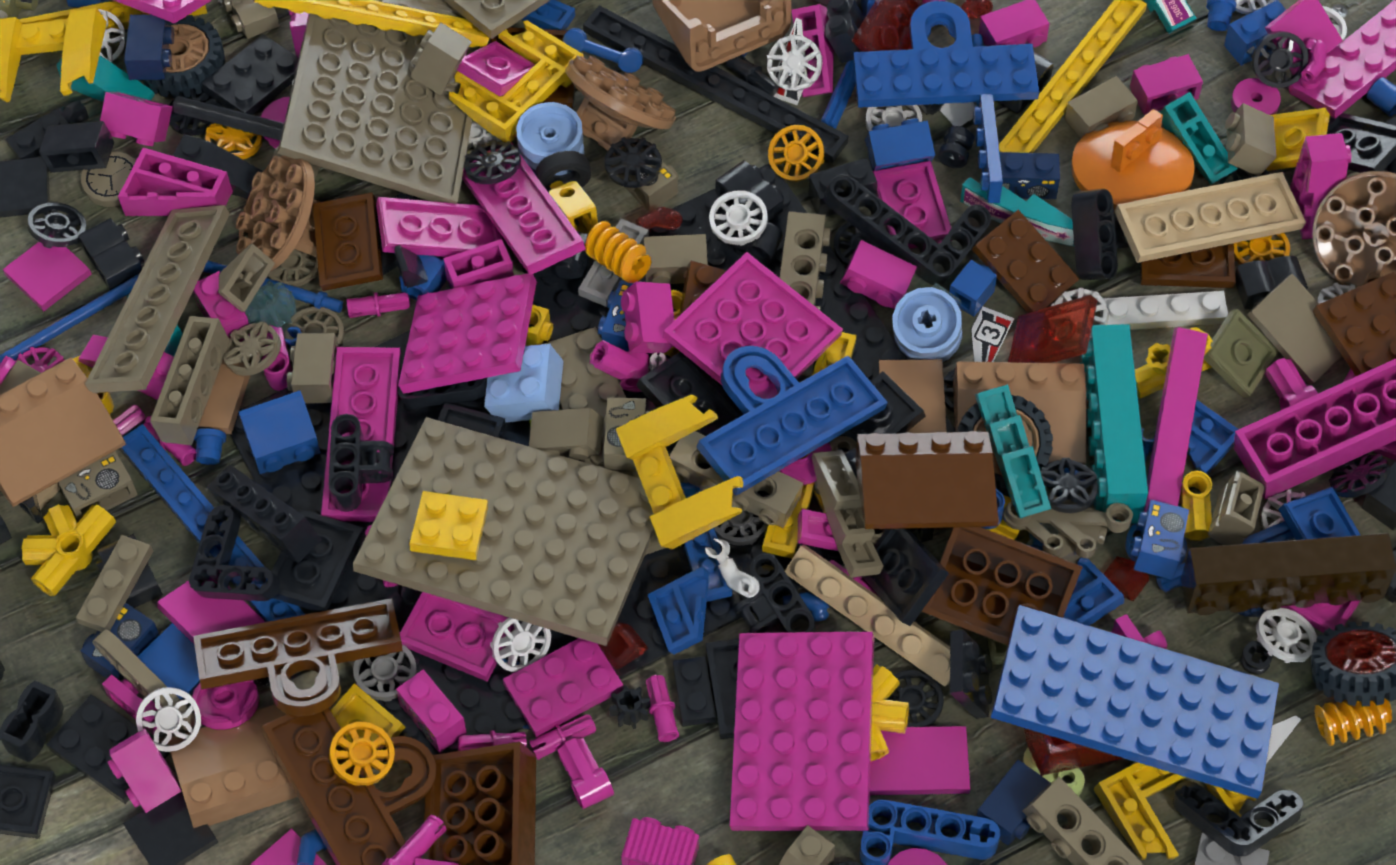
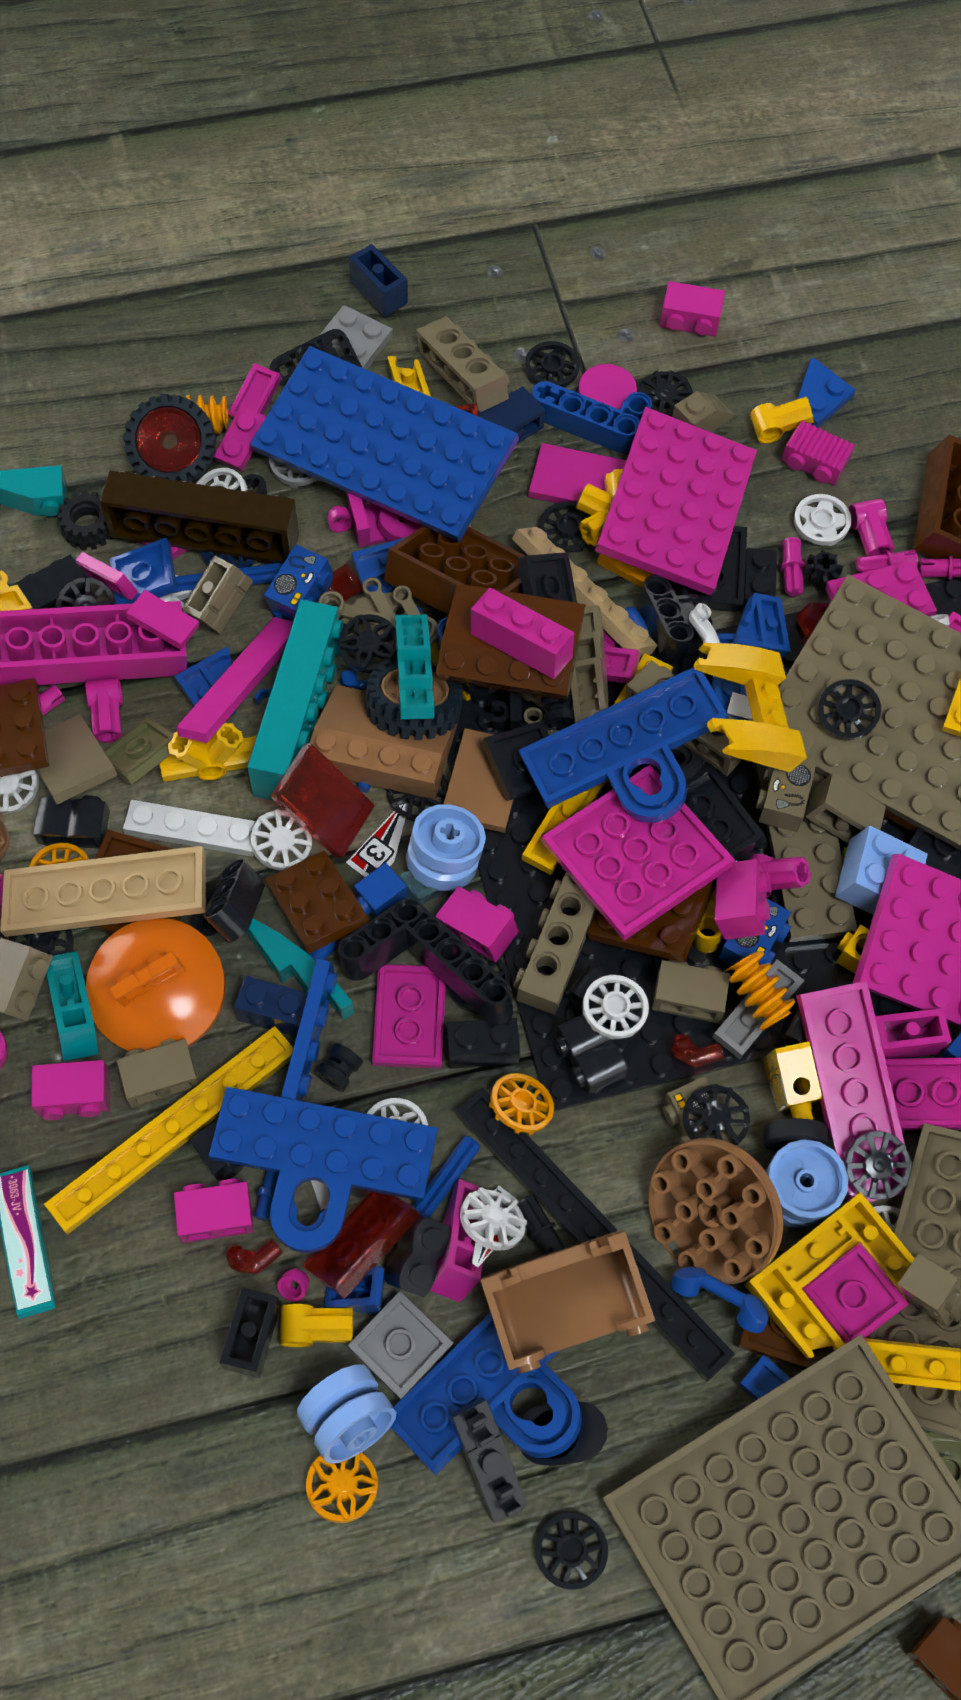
camera: 170 degrees left, 5 degrees up
blue brick [865,118,935,171] -> none
black plate [950,629,993,719] -> none
yellow piece [1179,471,1212,541] -> none
none -> dark pink tile [76,552,138,600]
none -> dark pink tile [126,590,199,650]
none -> dark pink plate [214,406,266,473]
none -> dark pink tile [228,363,282,419]
none -> dark pink brick [471,588,574,679]
none -> white wheel [794,494,851,546]
none -> black wheel [818,679,881,740]

